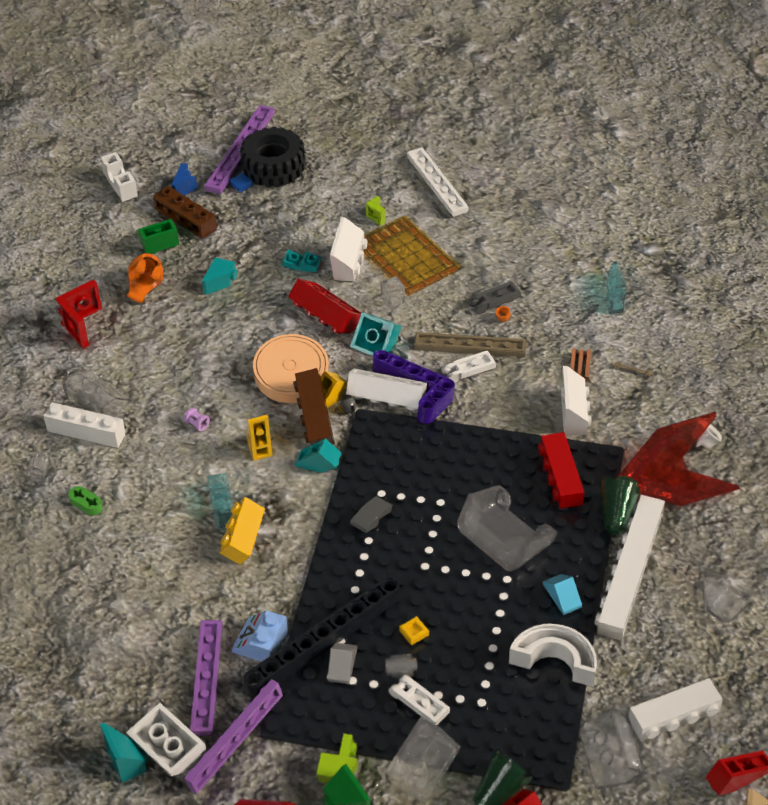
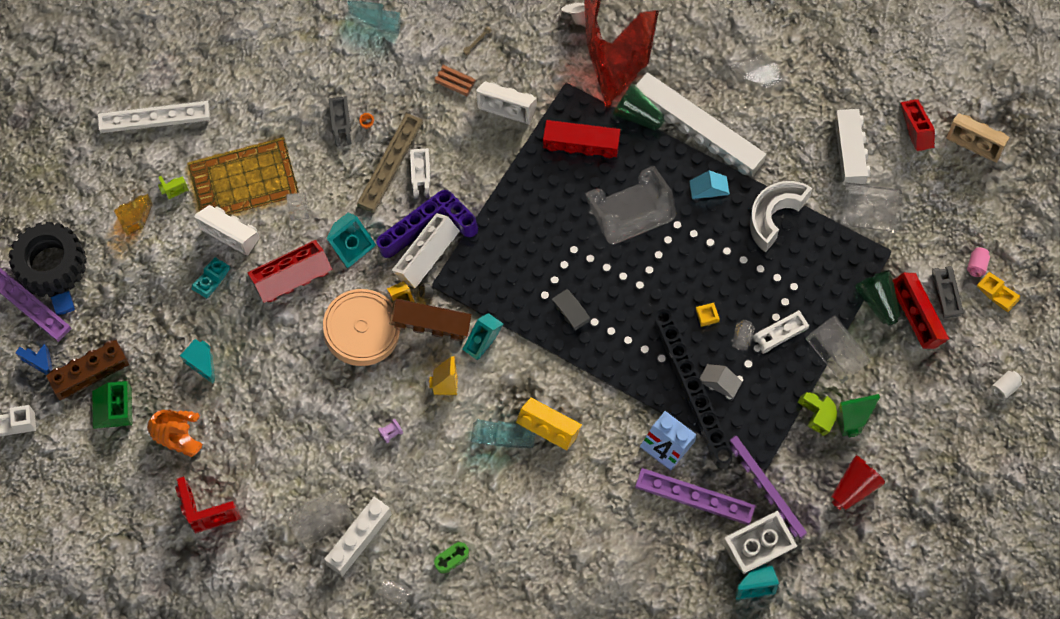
camera: 70 degrees left, 20 degrees up
none -> clear yellow slope [114,194,153,236]

